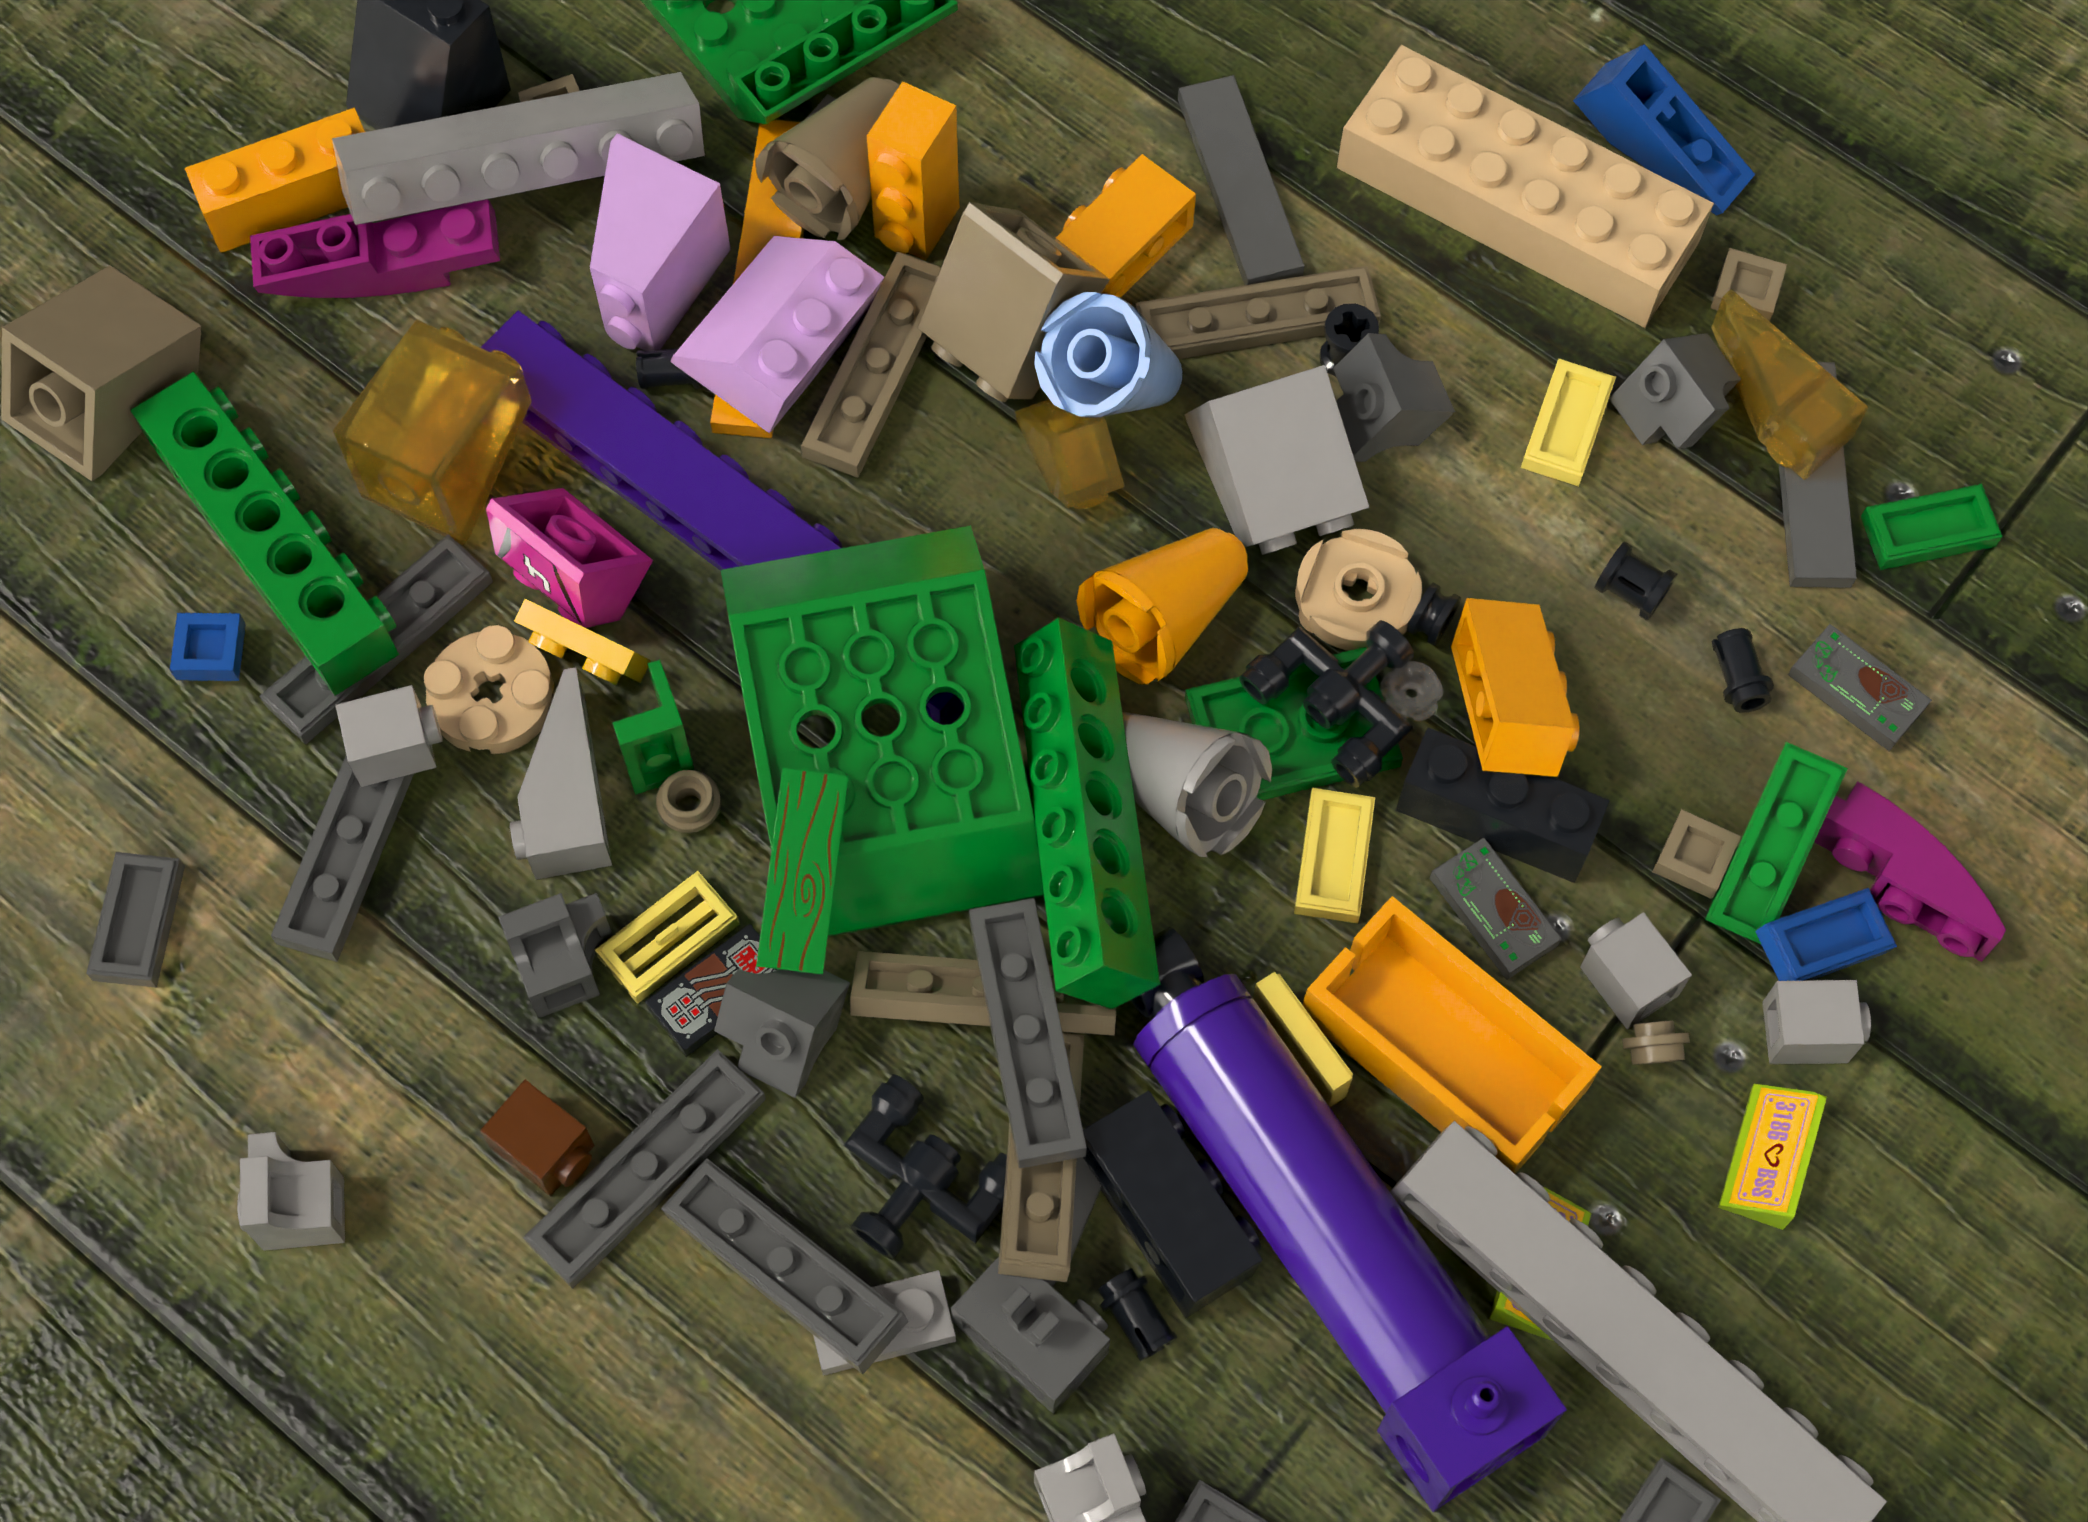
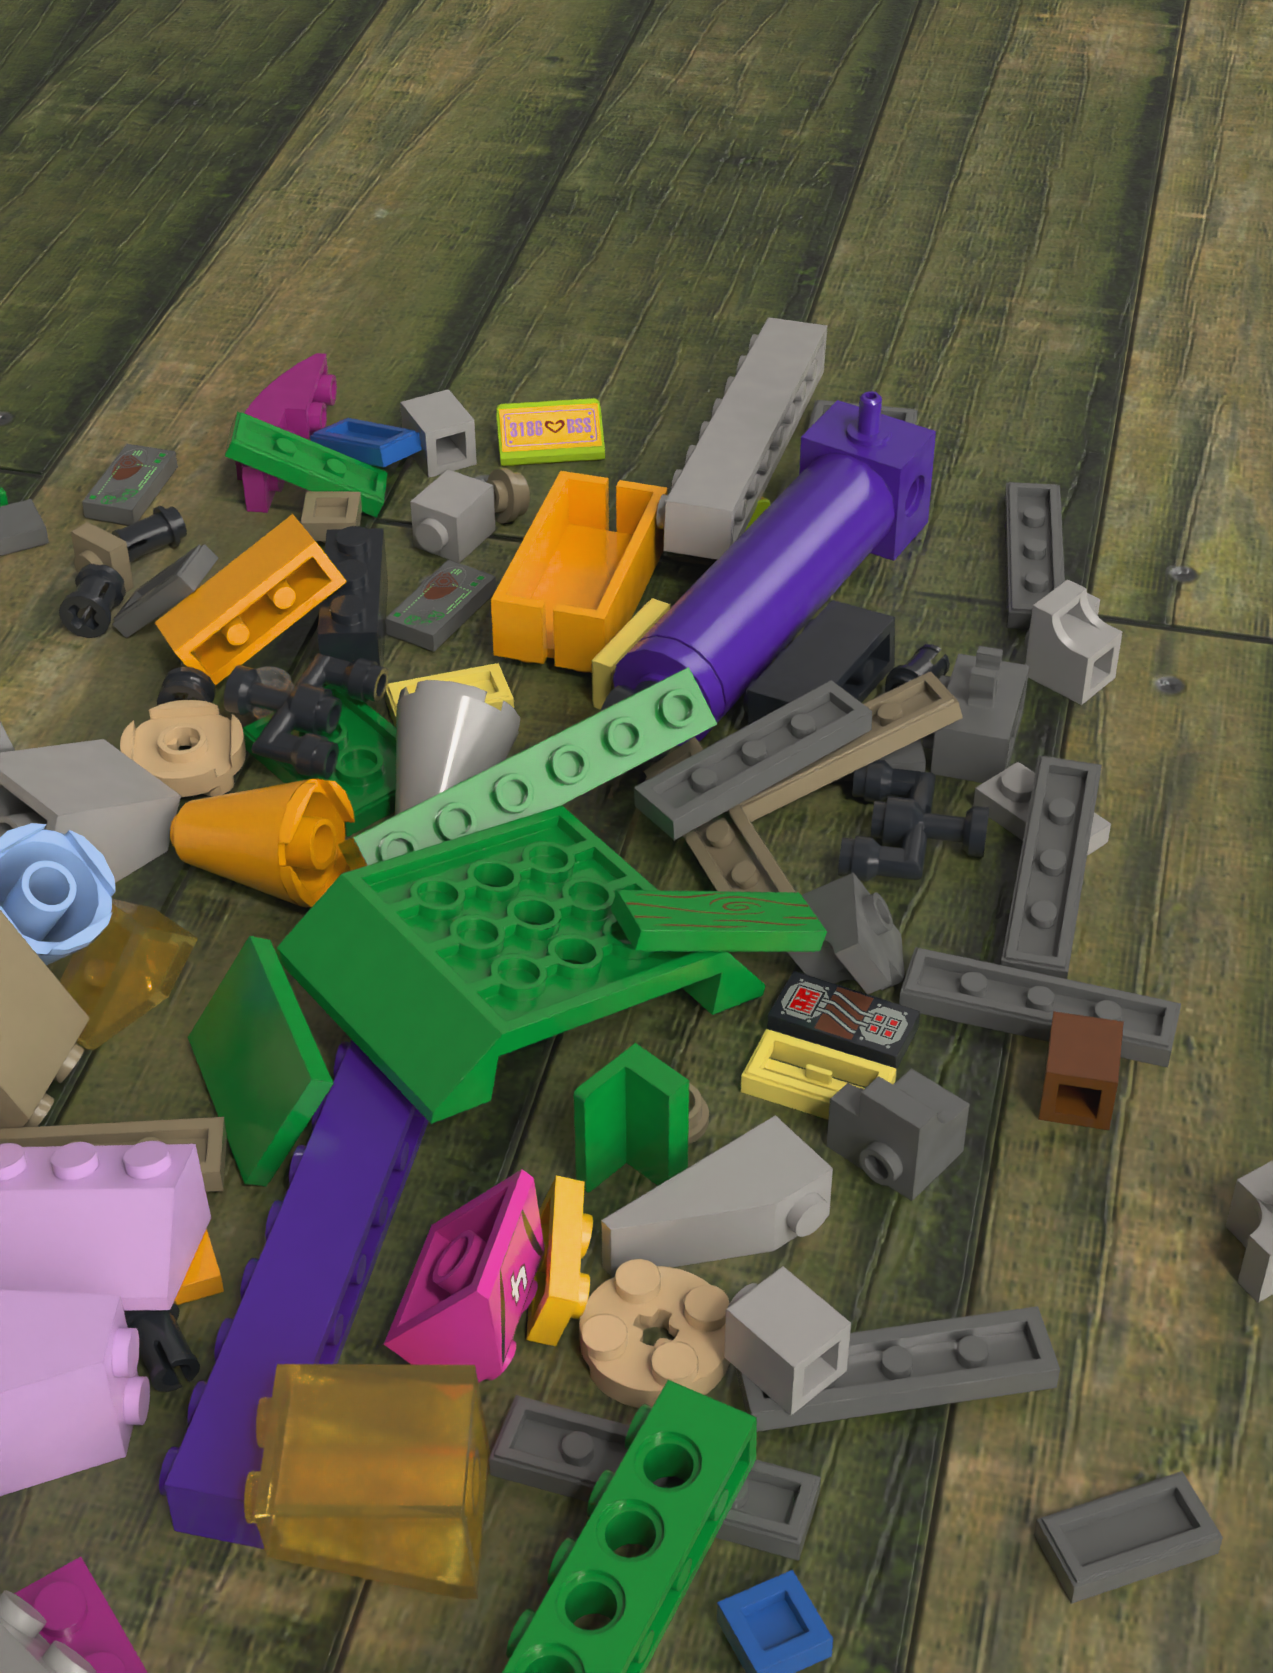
camera: 115 degrees left, 25 degrees down
none -> dark tan plate [71,522,134,592]
none -> dark grey tile [112,544,218,638]
none -> green tile [188,936,334,1187]

